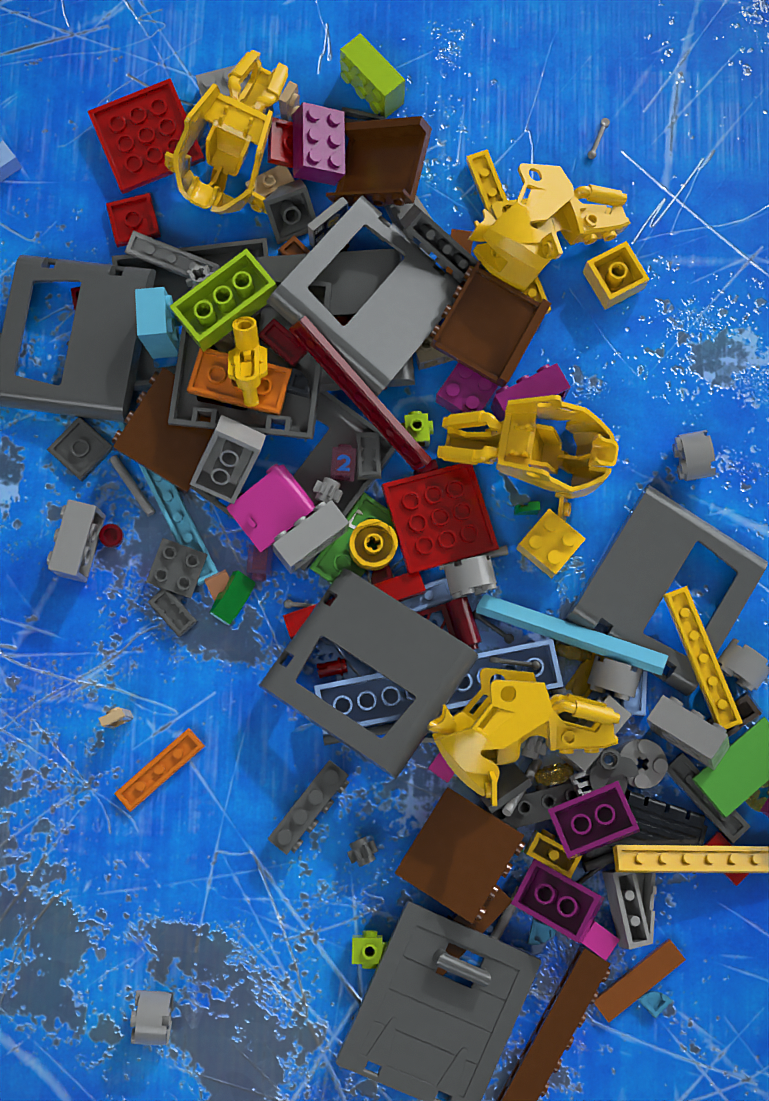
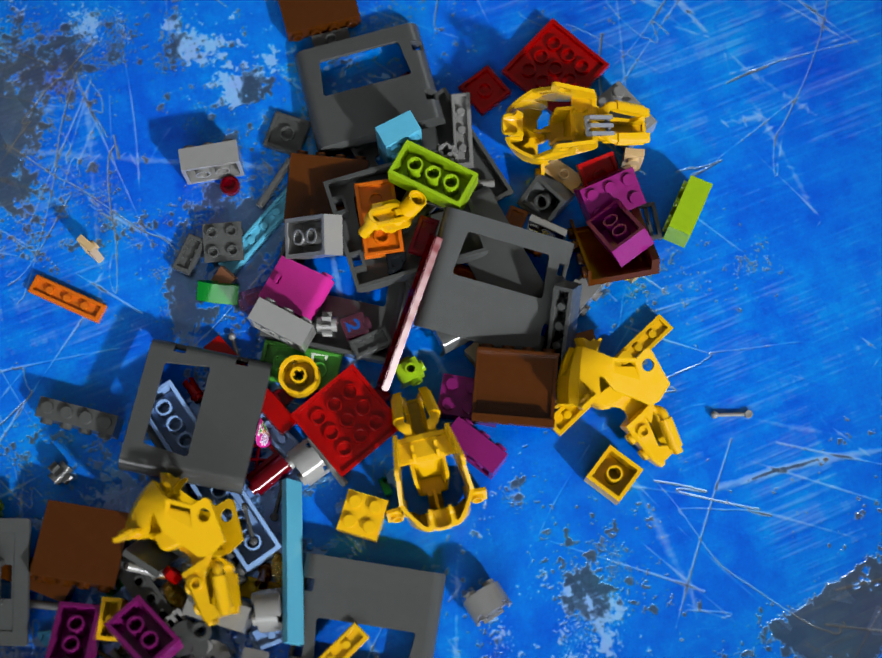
camera: 70 degrees right, 5 degrees down
none -> red tile [162,565,183,584]
none -> sticker [255,417,272,448]
none -> reddish brown pin [255,563,275,590]
none -> light grey tile [584,115,615,136]
none -> magenta brick [586,199,654,267]

